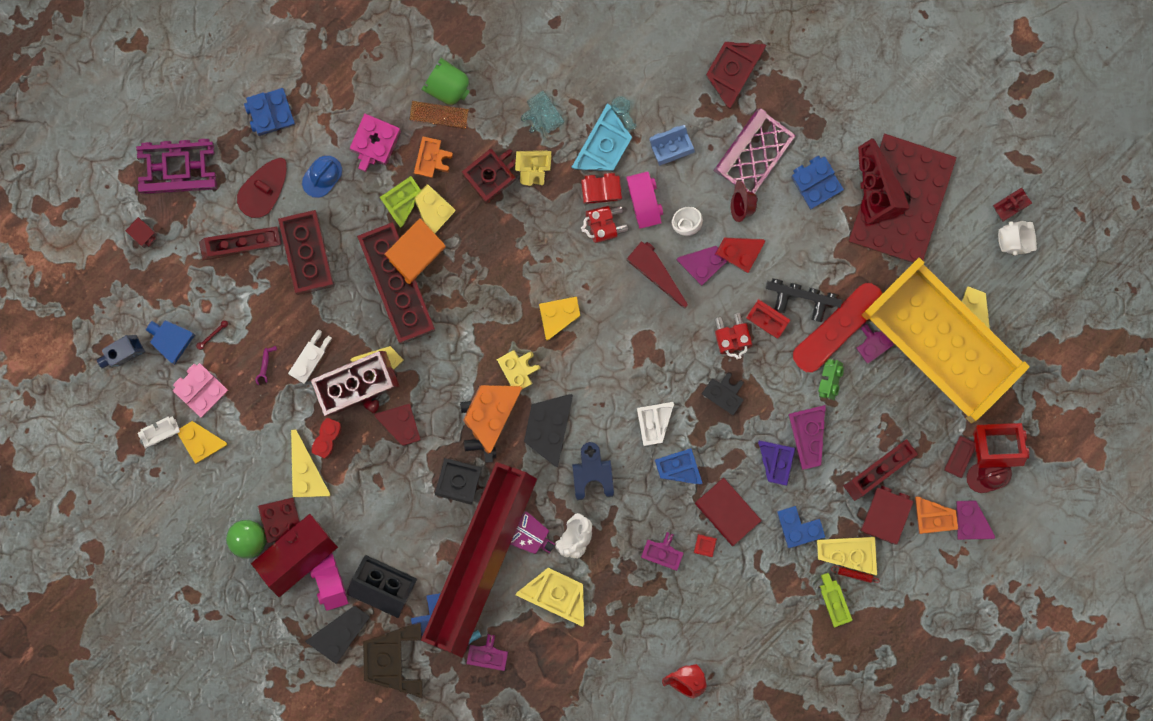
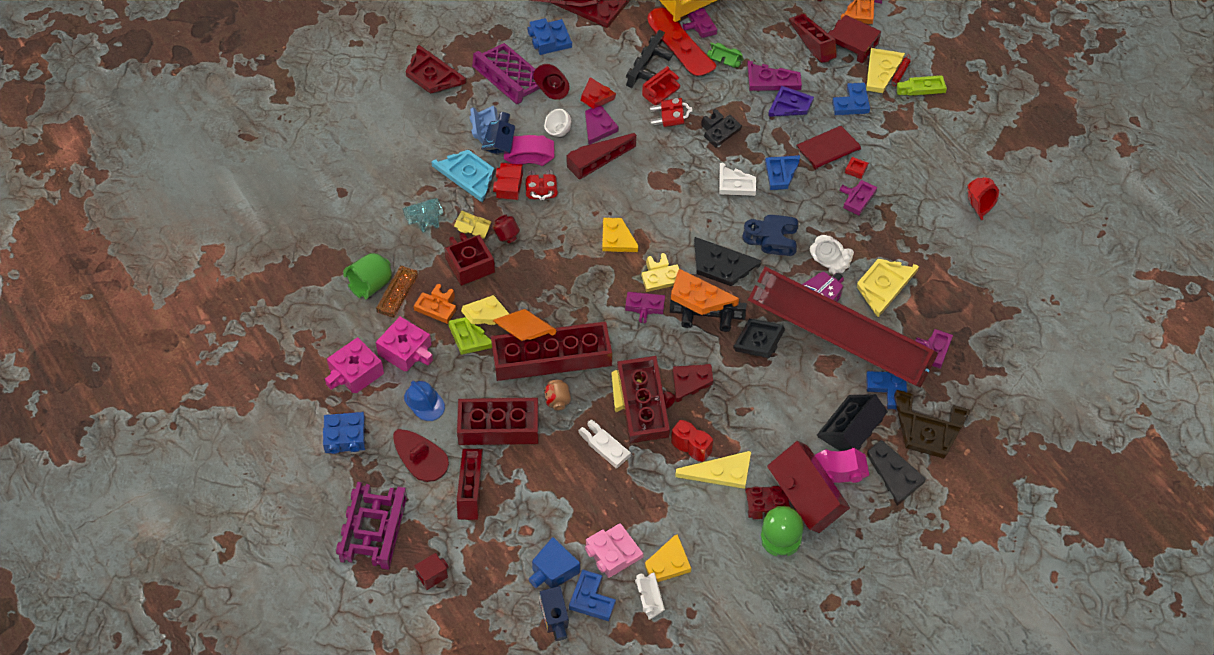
camera: 75 degrees left, 30 degrees down
dark red hinge [196,320,228,350] -> none
magenta piece [255,346,277,386] -> none
clear light blue bar [611,96,636,131] -> none
none -> dark pink hinge [325,337,384,393]
none -> dark blue torso [481,112,515,155]
none -> dark red head [493,214,520,243]
none -> medium nougat head [544,380,571,410]
none -> blue plate [569,569,616,621]
none -> magenta plate [625,292,665,323]

